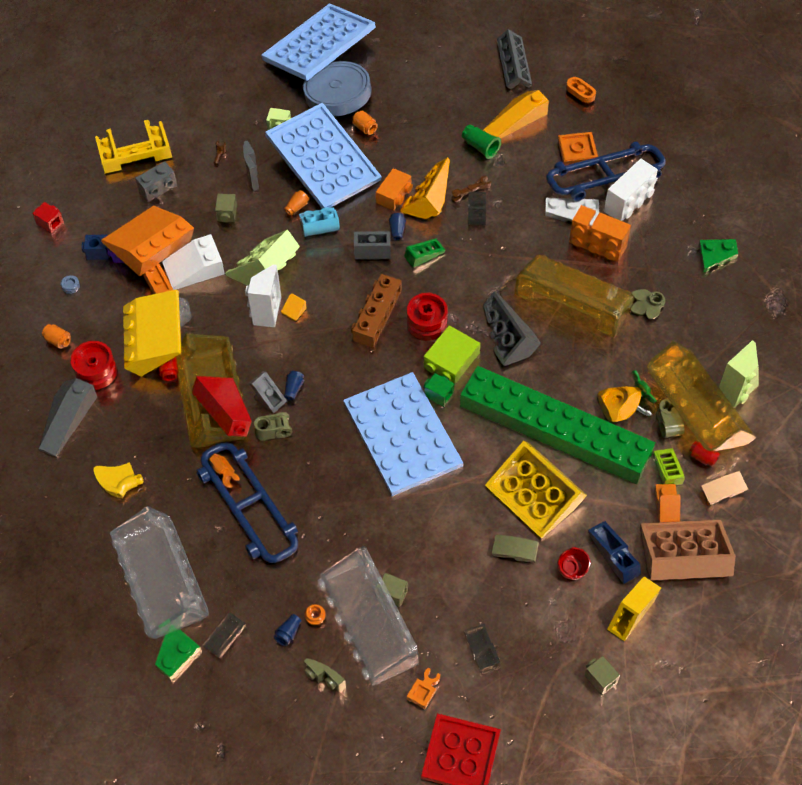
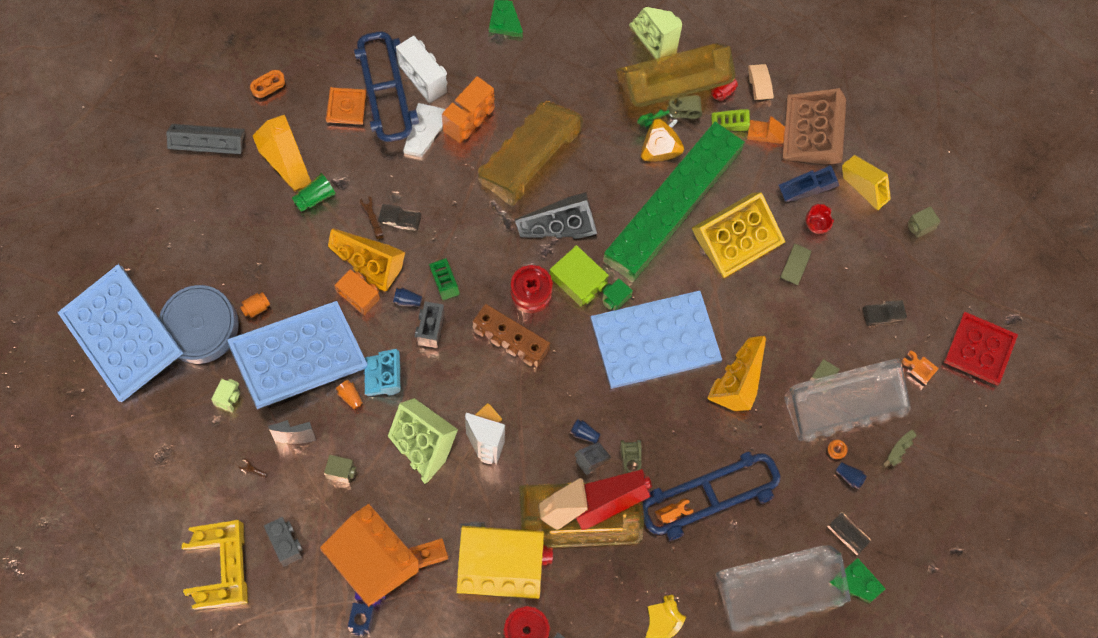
camera: 85 degrees left, 10 degrees up
white slope [162,234,225,290] -> none
olive plate [631,289,665,319] -> none
none -> light nougat slope [539,478,588,530]
none -> light orange wedge [707,336,766,411]

